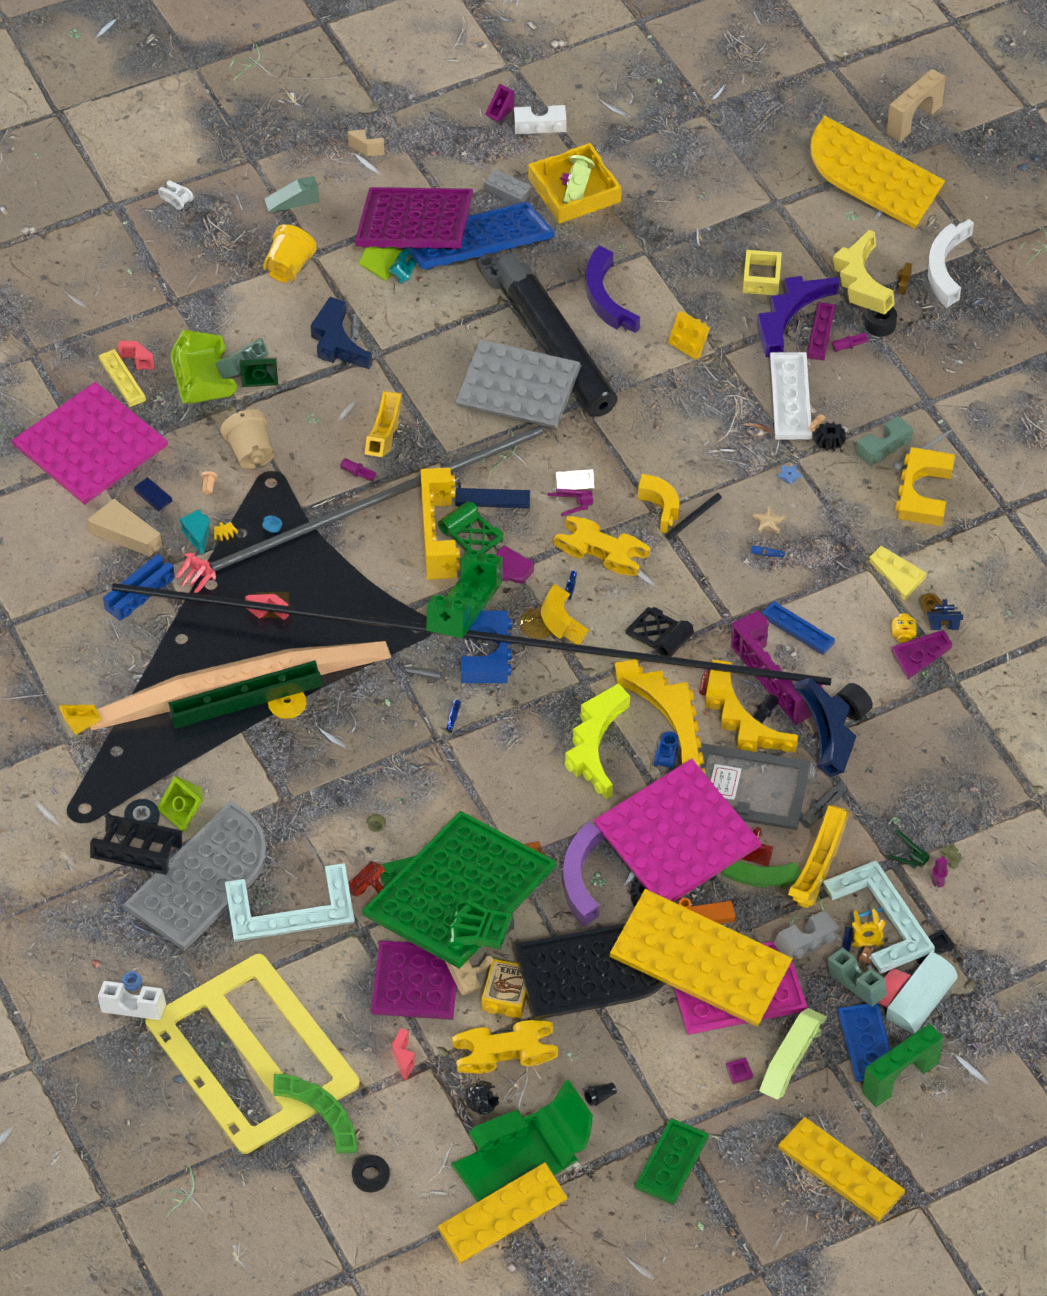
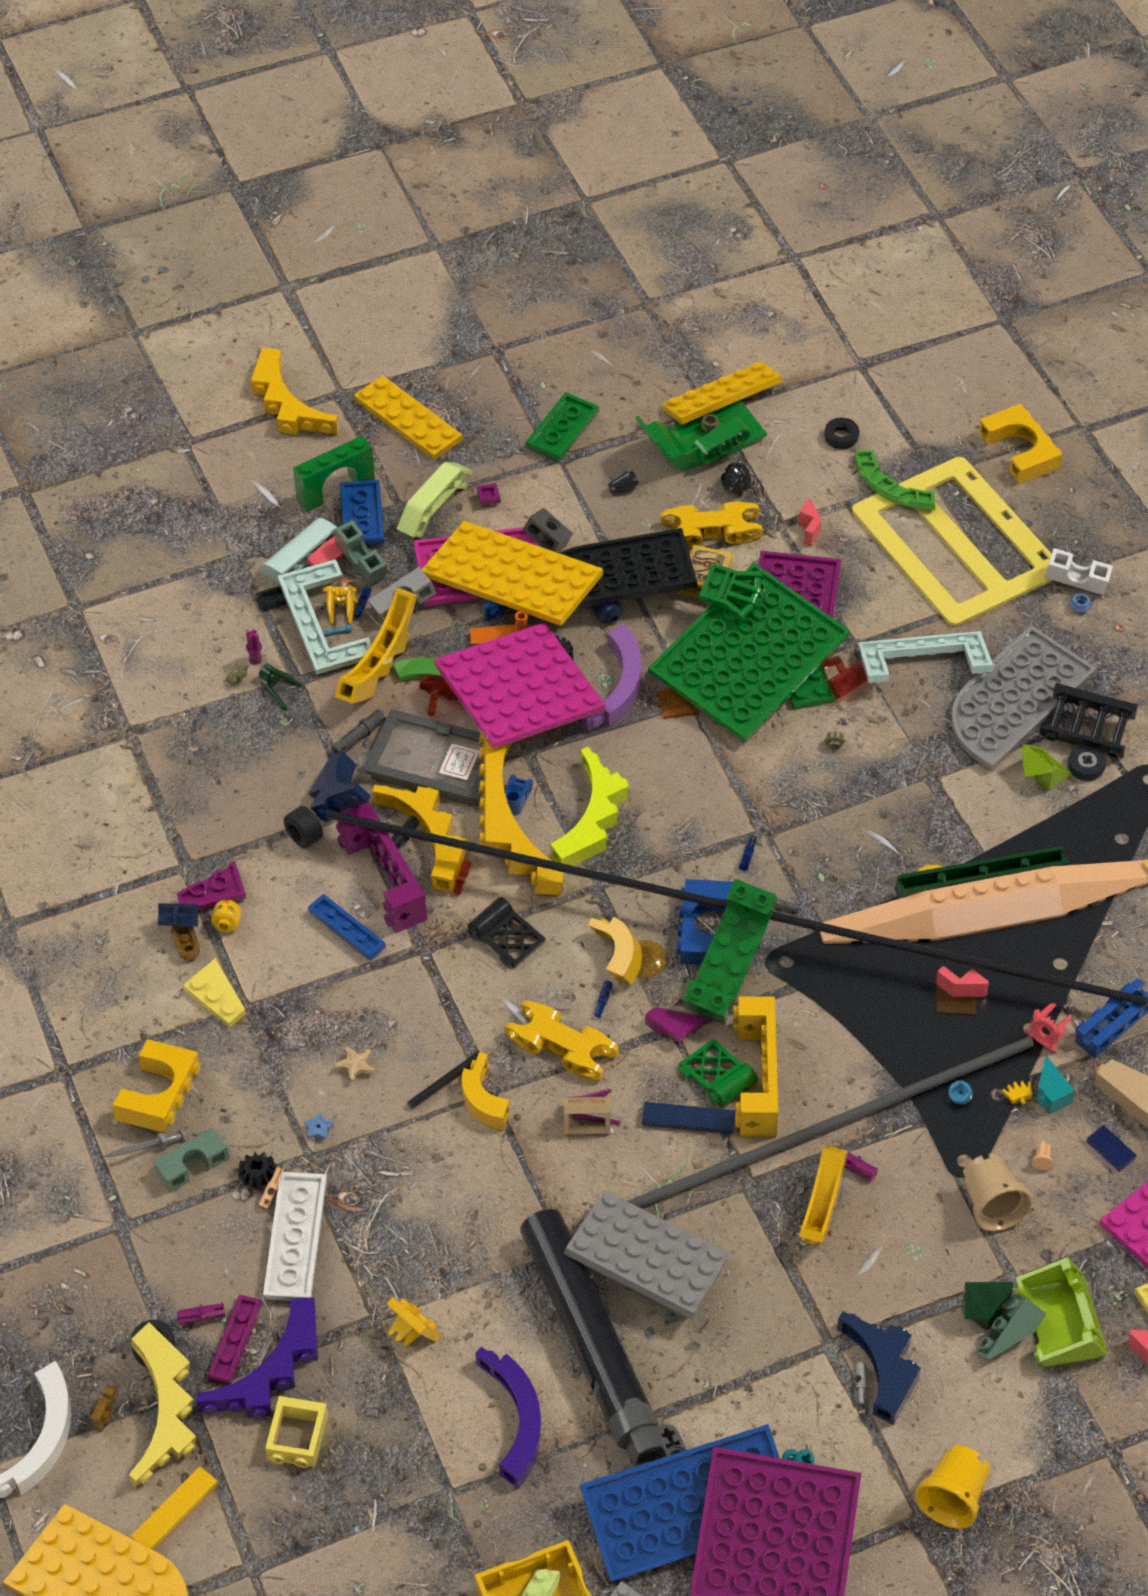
camera: 175 degrees left, 0 degrees up
blue pin [751,545,785,558] -> none
none -> yellow tile [130,1466,218,1550]
none -> yellow arch [251,347,339,435]
none -> dark grey brick [523,508,573,553]
none -> olive plate [701,414,720,432]
none -> yellow arch [978,403,1063,484]

